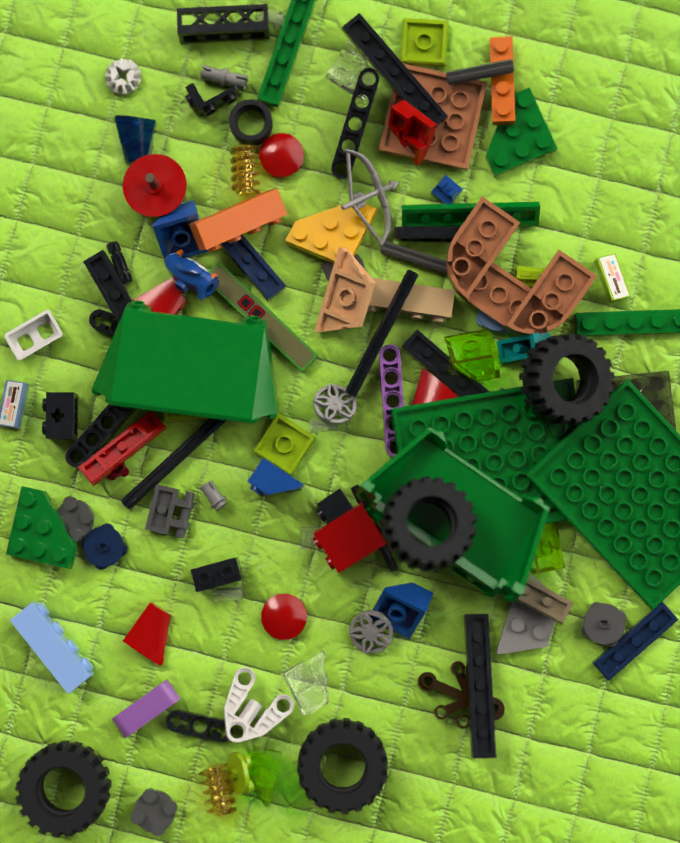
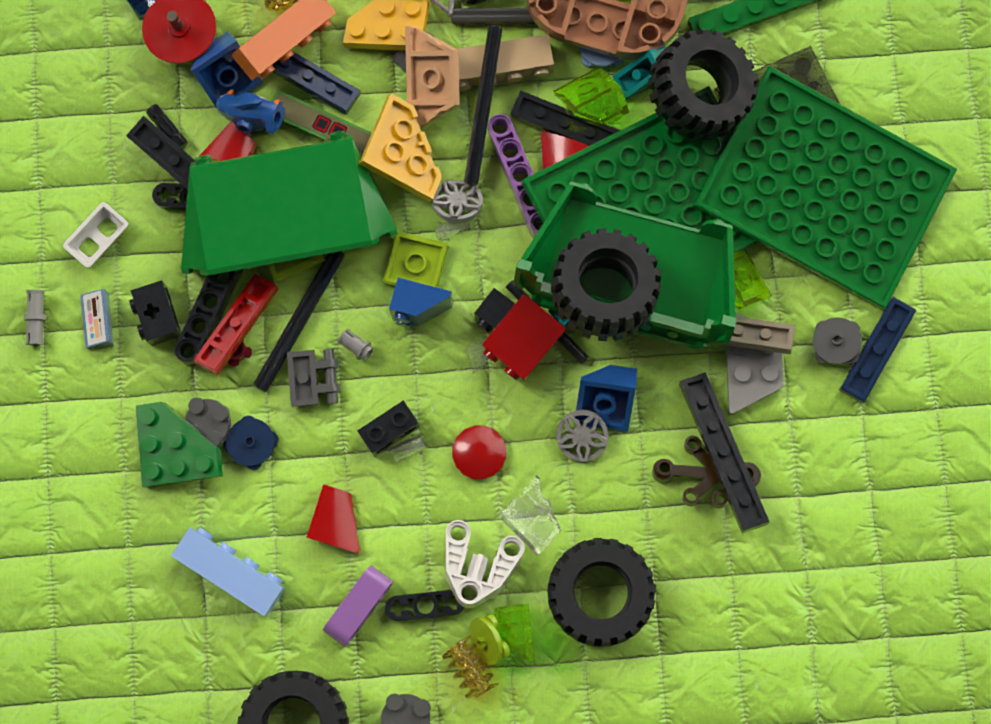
camera: 20 degrees left, 5 degrees down
none -> yellow plate [359,93,442,202]

